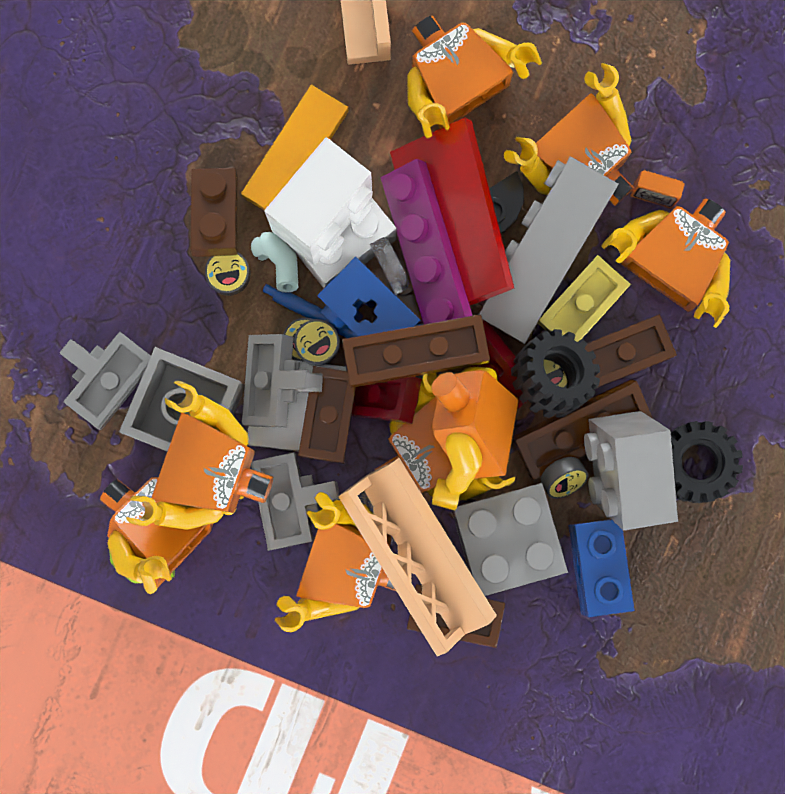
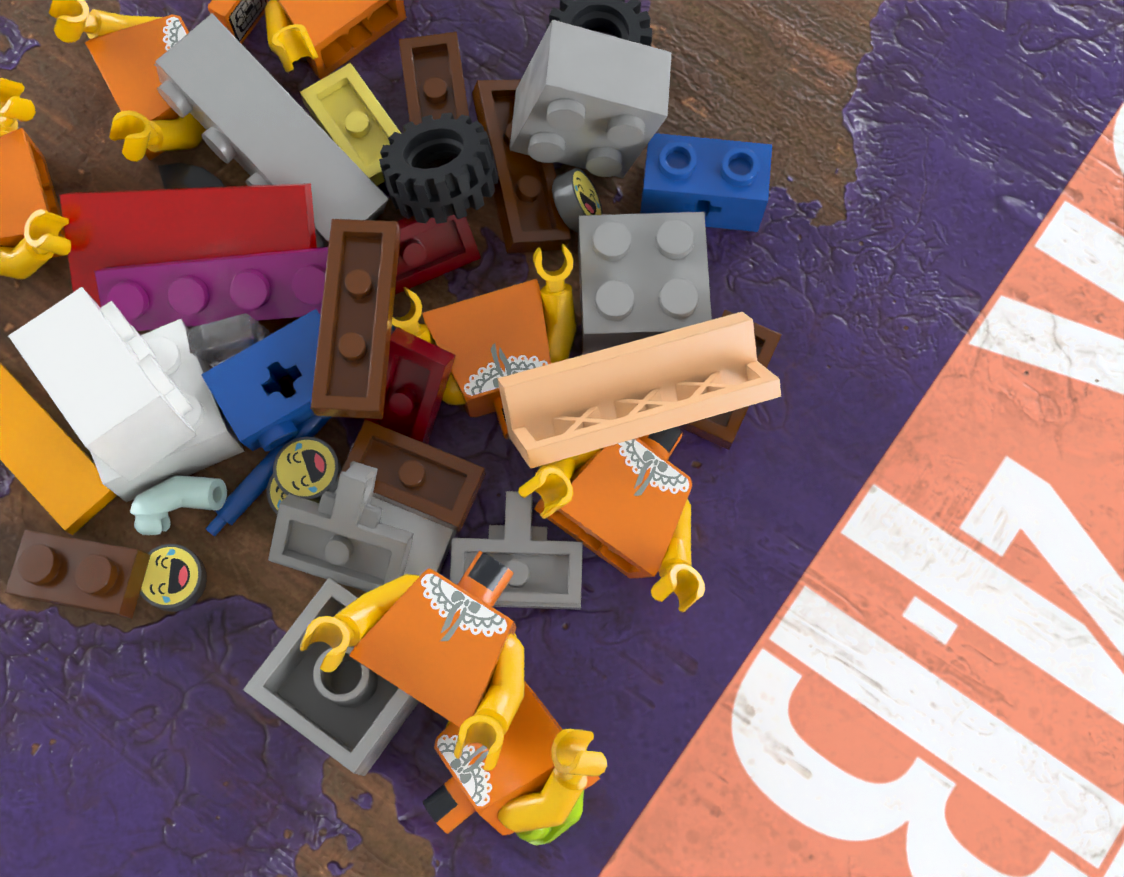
camera: 75 degrees left, 10 degrees down
light grey hinge [60,332,151,430] -> none
orange torso [432,367,519,510] -> none

